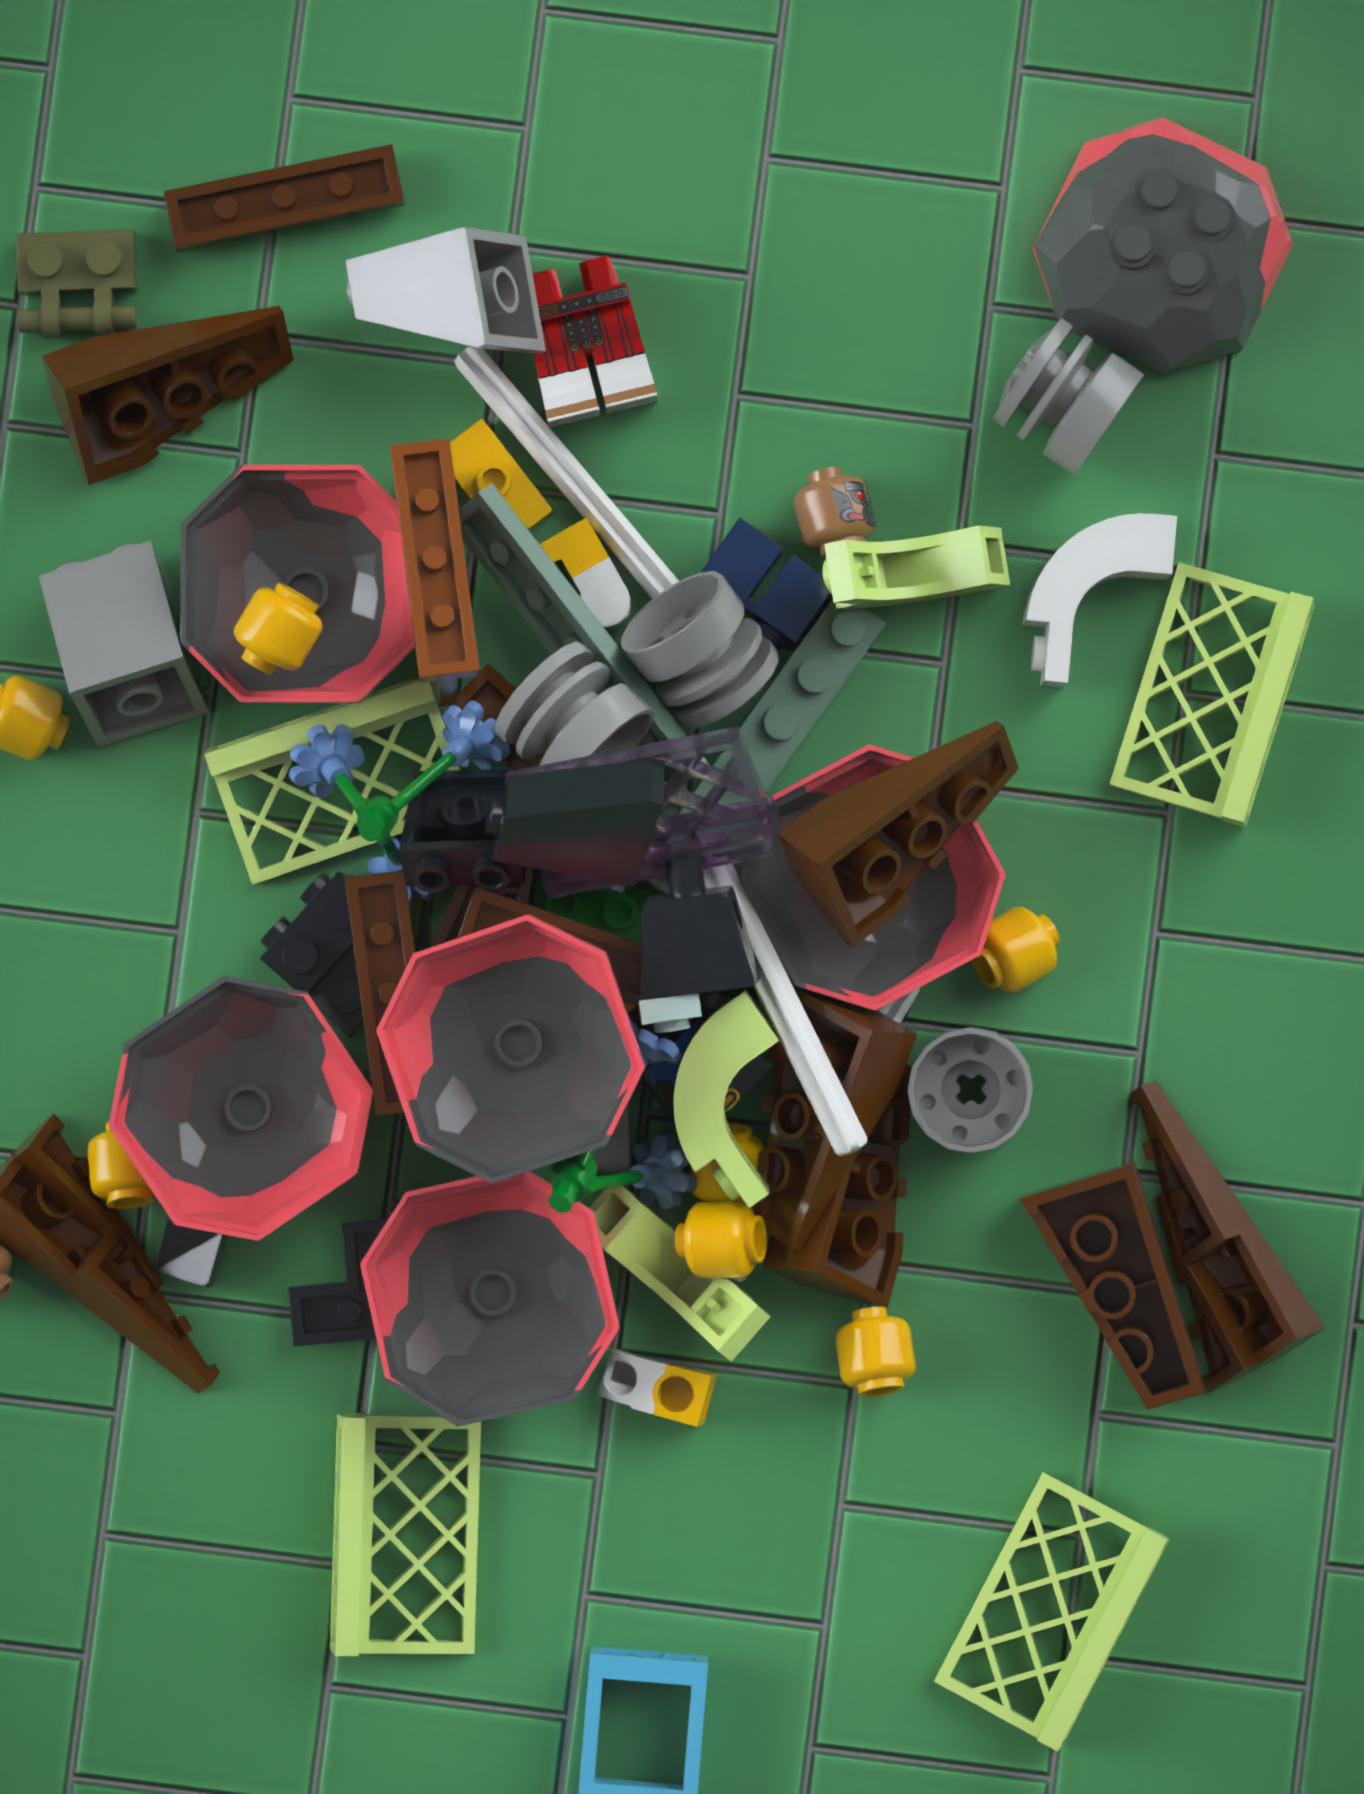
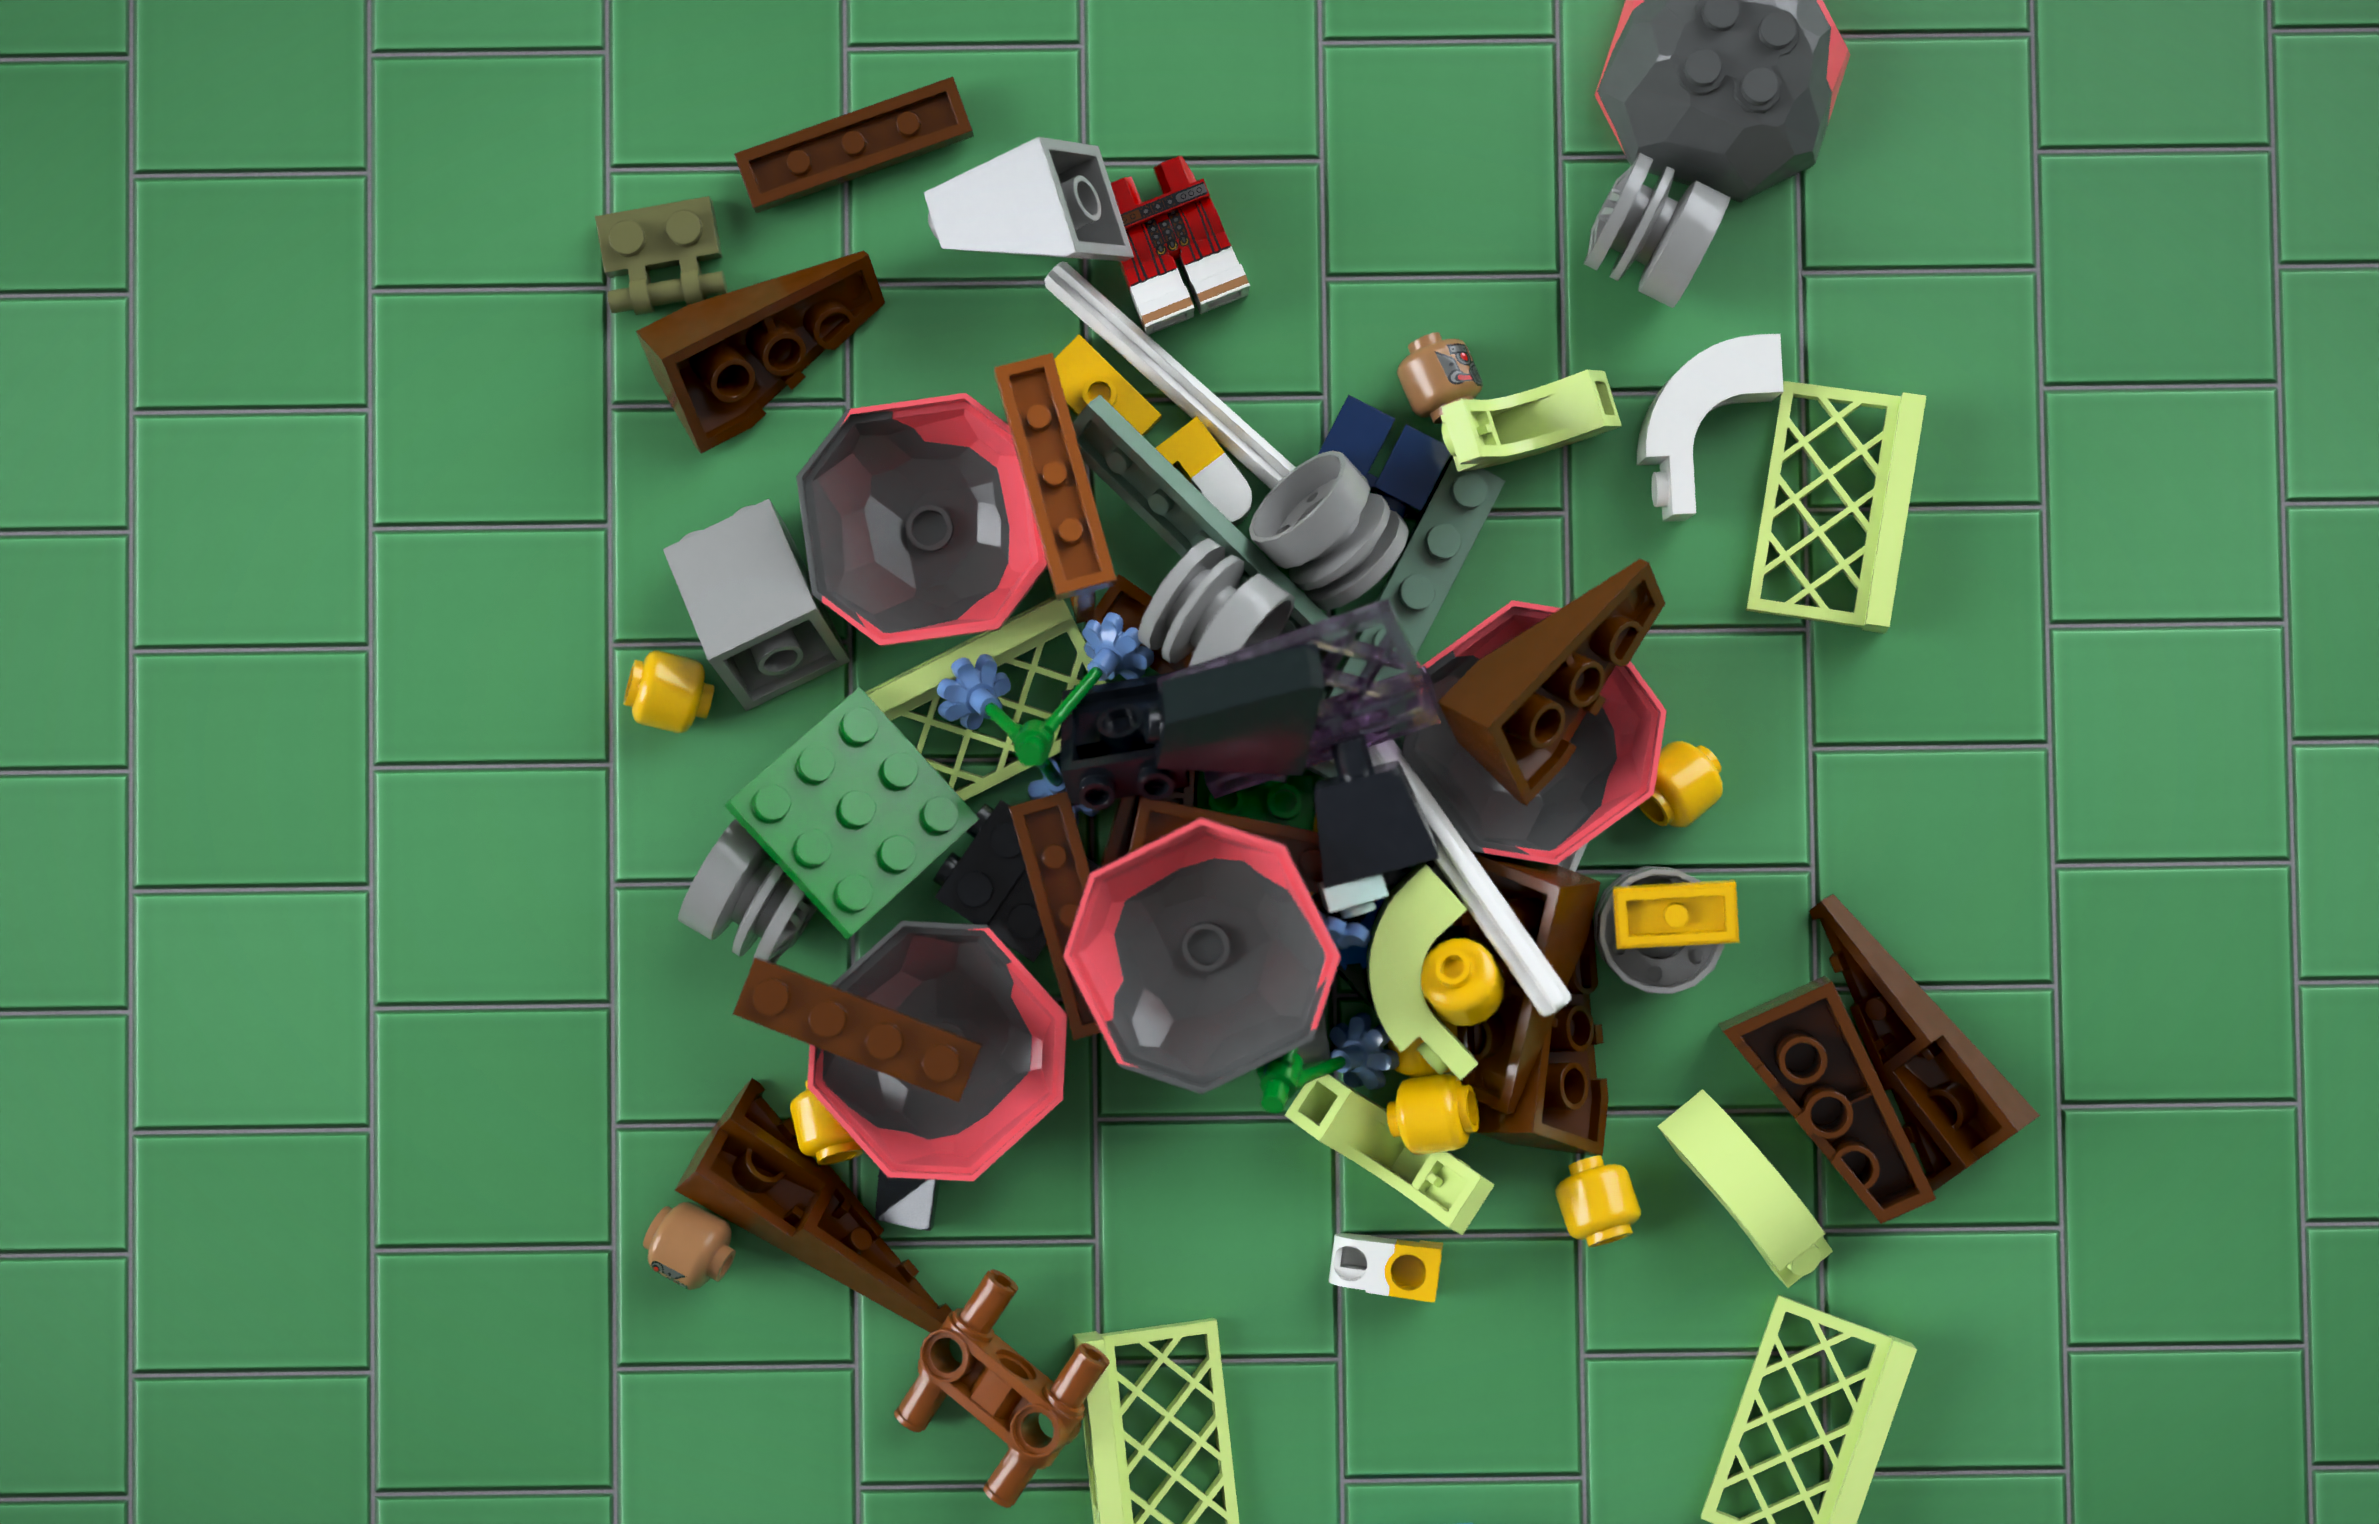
camera: 10 degrees left, 0 degrees up
yellow head [233,582,323,676] -> none
black plate [288,1218,389,1346] -> none
dark grey rock [360,1171,620,1427] -> none
none -> light grey wheel [678,819,817,963]
none -> green plate [725,687,979,940]
none -> reddish brown plate [733,957,983,1102]
none -> dark orange piece [894,1269,1110,1508]
none -> yellow head [1421,938,1504,1026]
none -> yellow plate [1612,880,1740,949]
none -> yellowish green arch [1657,1089,1833,1288]

